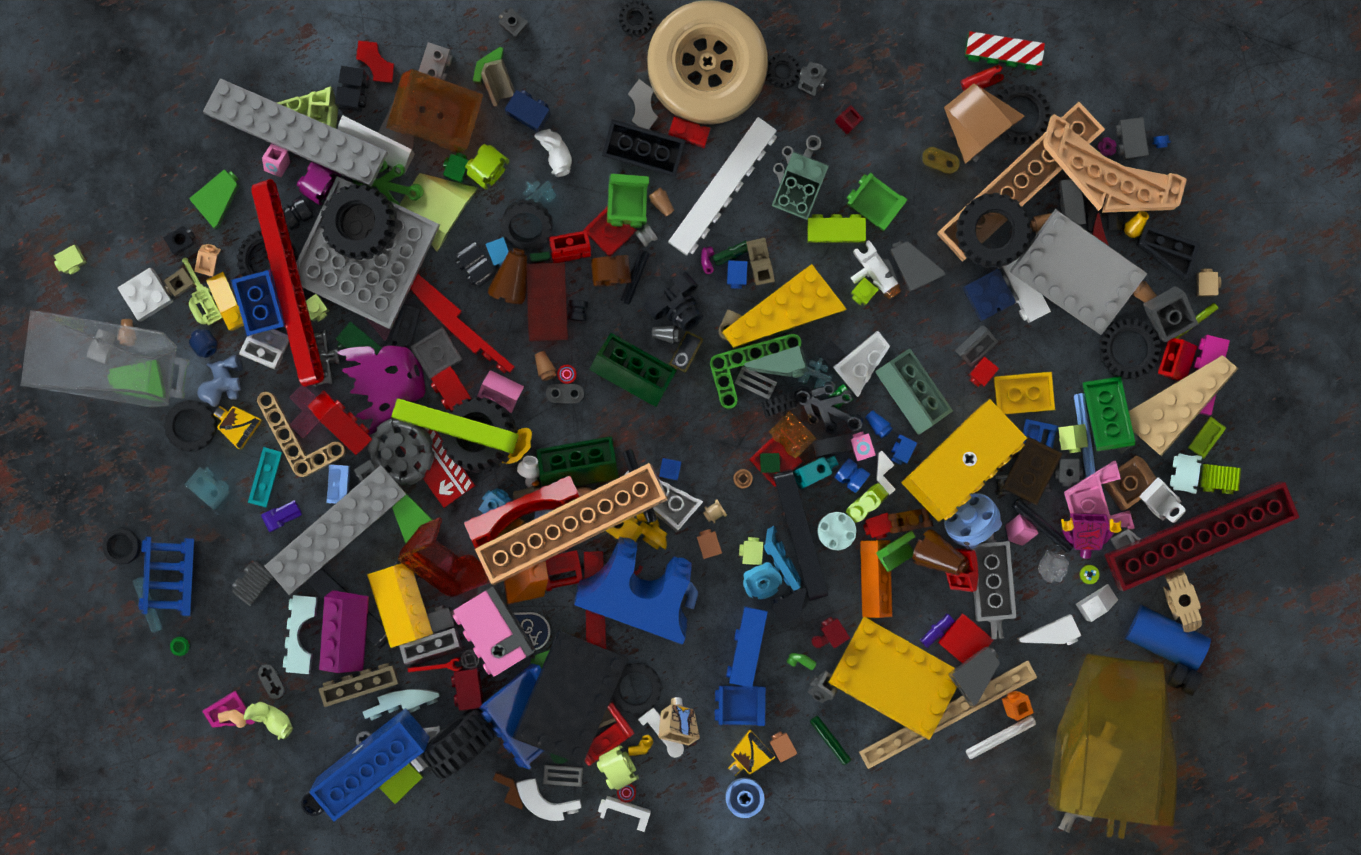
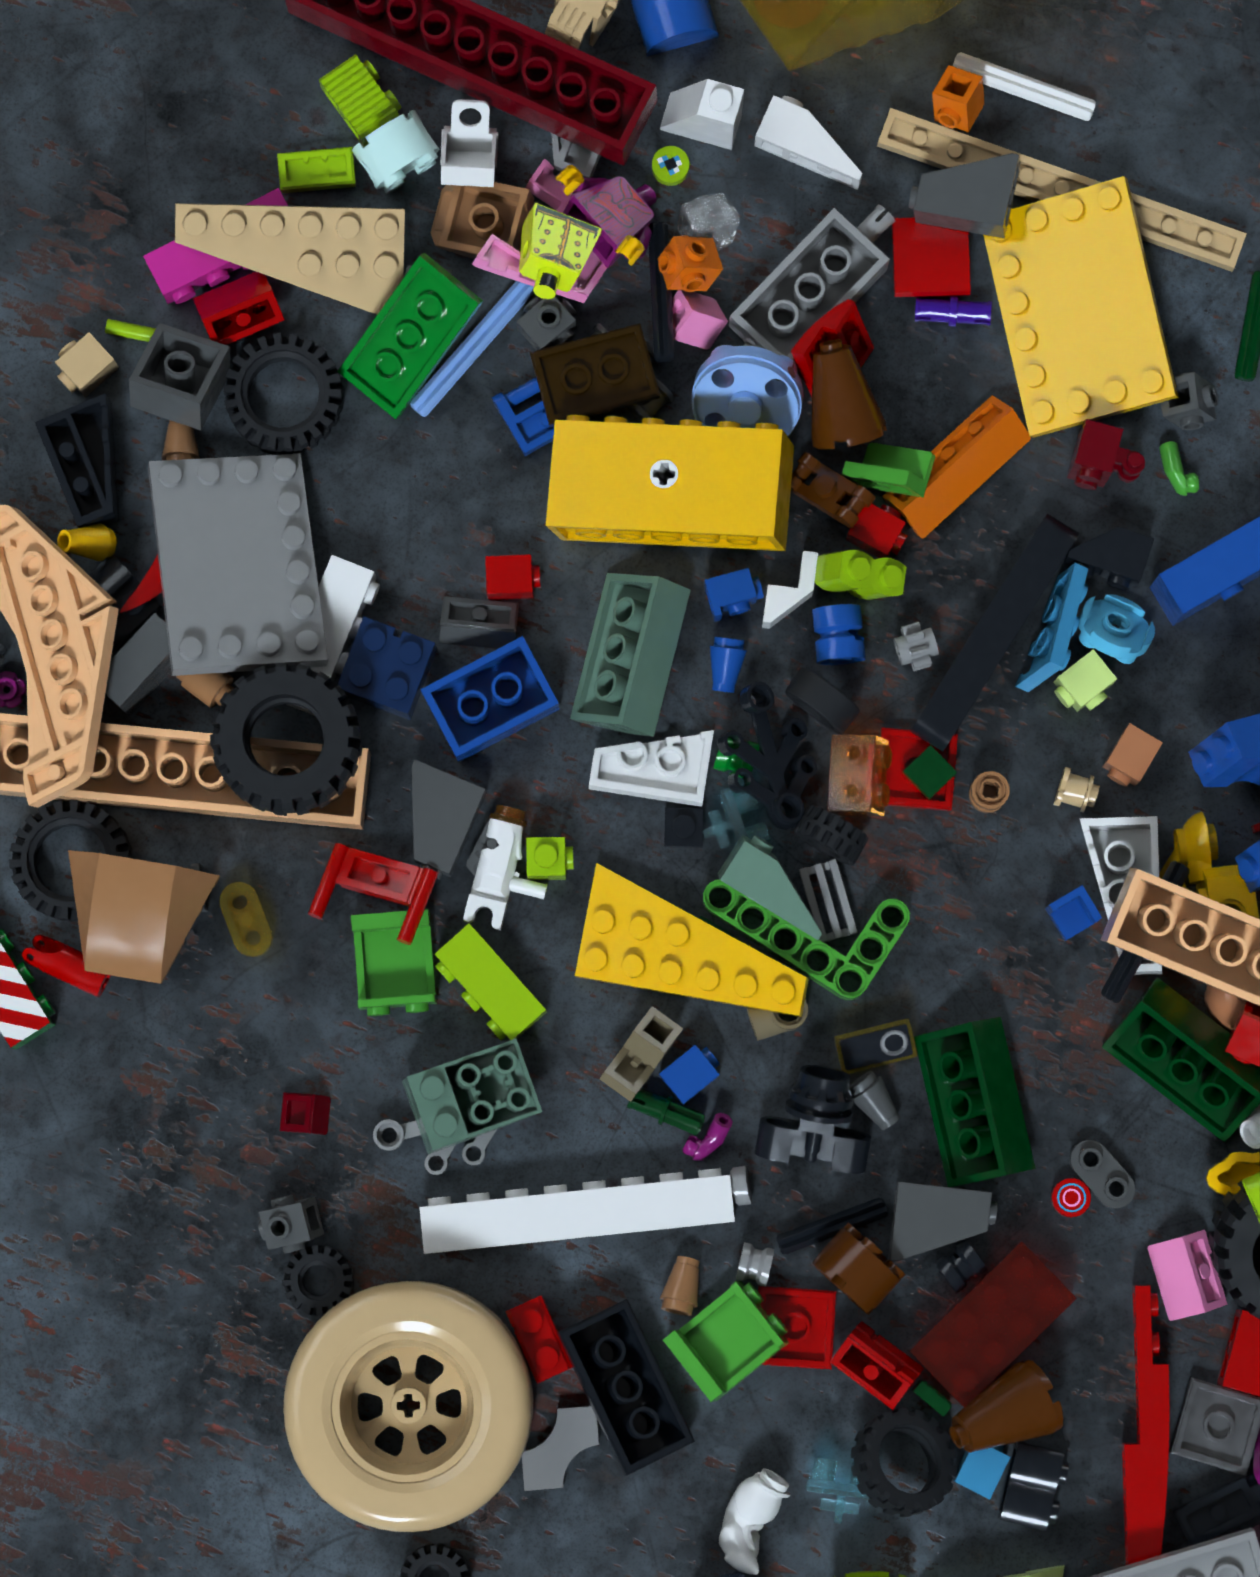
camera: 130 degrees left, 5 degrees down
medium nougat cone [534,351,556,381] -> none
medium blue arm [685,582,698,609] -> none
teal torso [793,456,839,490] -> none
light aqua brick [817,512,856,550] -> none
bright pink brick [850,431,876,462] -> none
yellow plate [994,372,1055,414] -> none
yellowish green brick [1058,424,1088,453] -> none
none -> red plate [308,843,438,945]
none -> blue brick [420,636,560,763]
none -> neon yellow torso [519,203,602,299]
none -> orange brick [657,235,723,292]
none -> light grey tile [730,1165,752,1206]
none -> dark grey slope [888,1182,998,1261]
none -> light grey gear [893,621,939,671]

